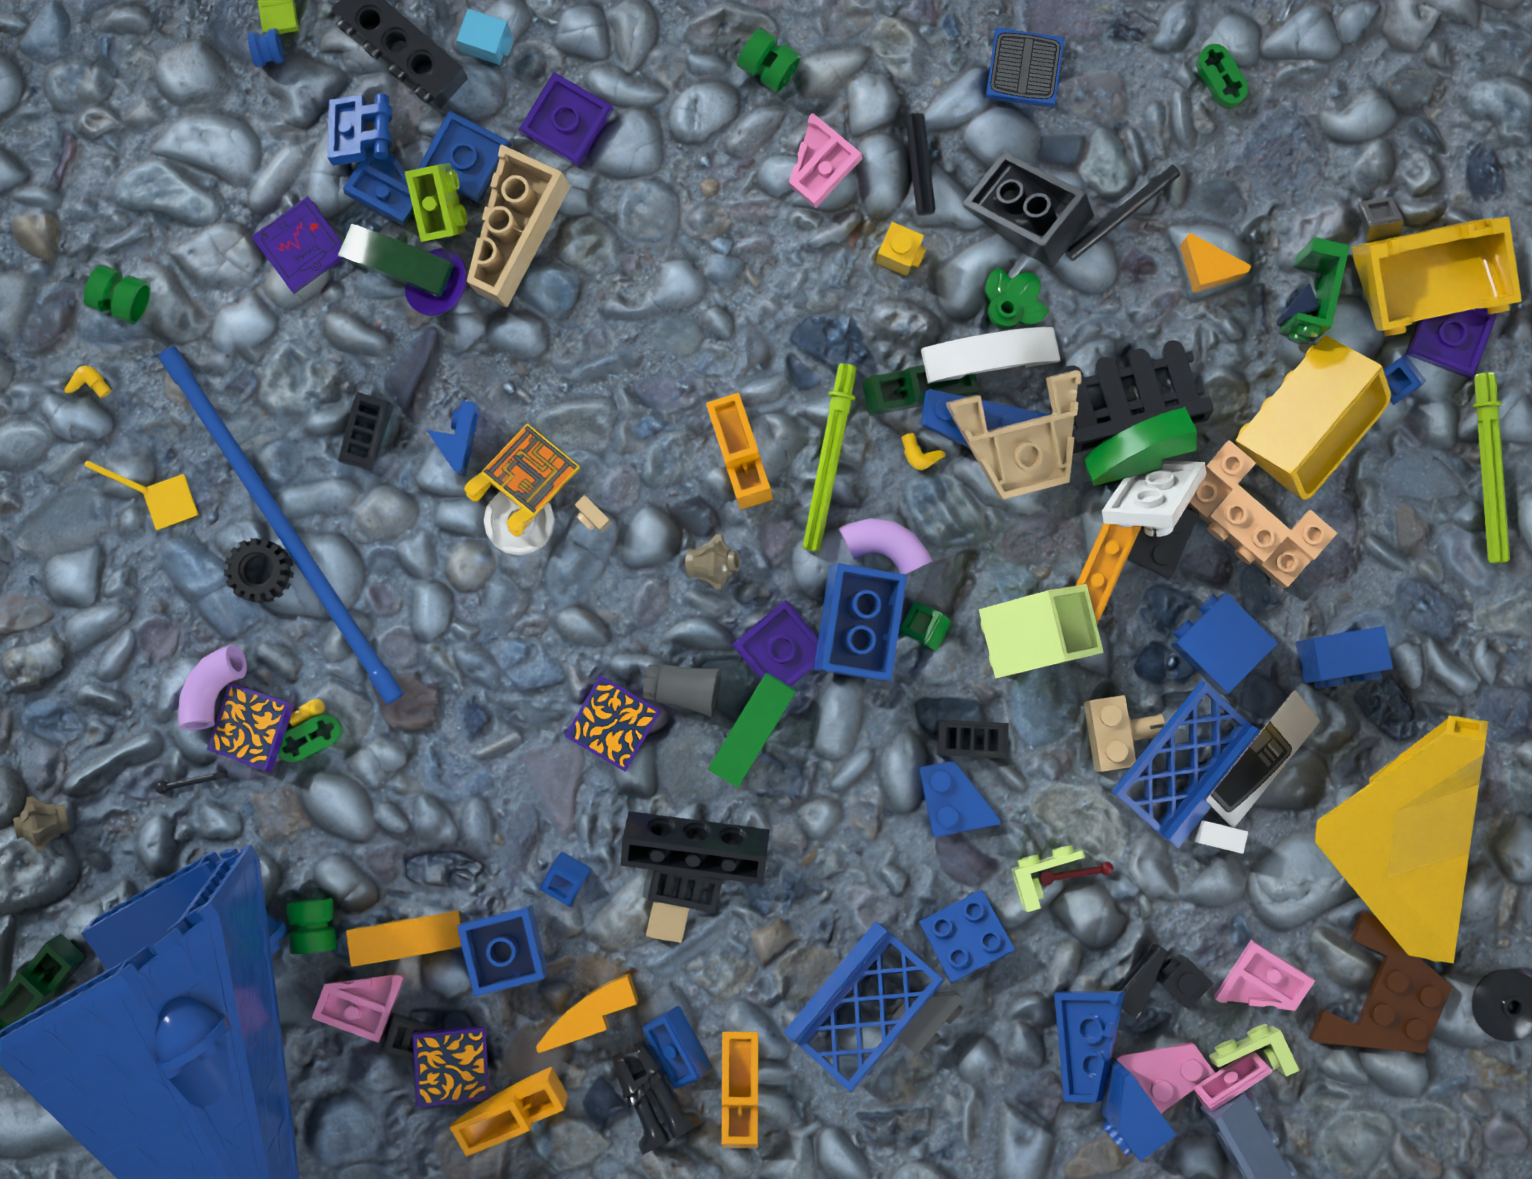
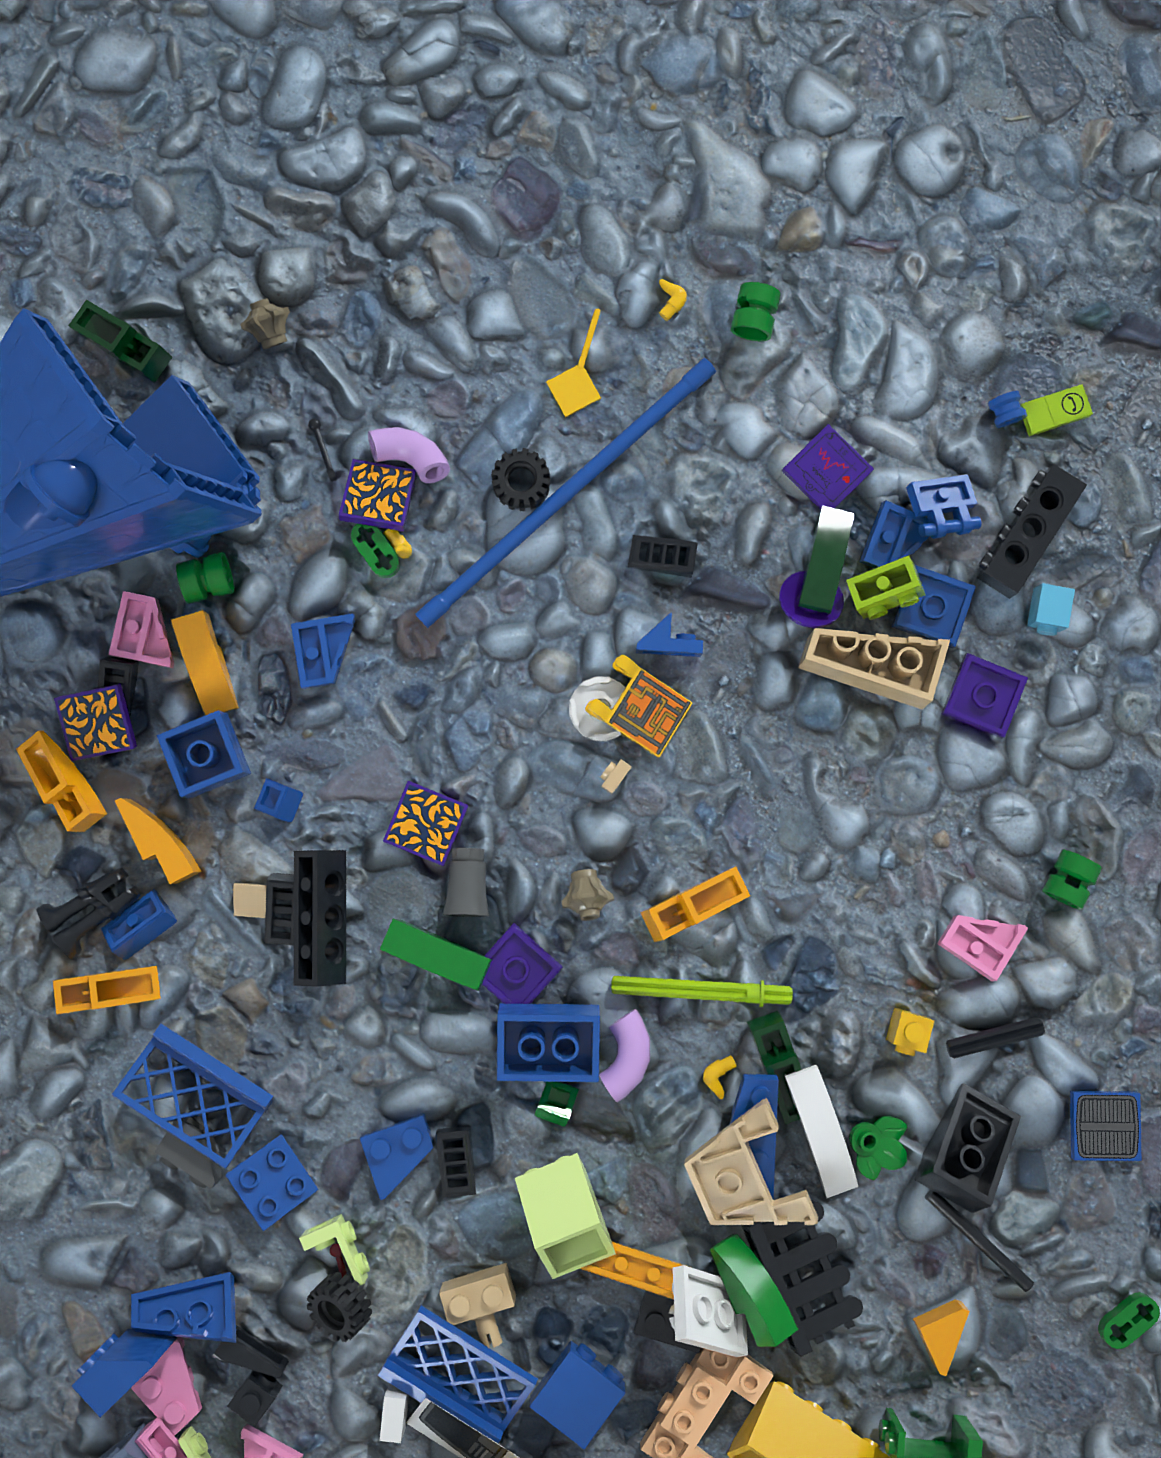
camera: 80 degrees right, 0 degrees up
dark blue slope [1276,284,1319,326] -> none
none -> blue wing [291,613,355,689]
none -> black tyre [307,1272,372,1342]

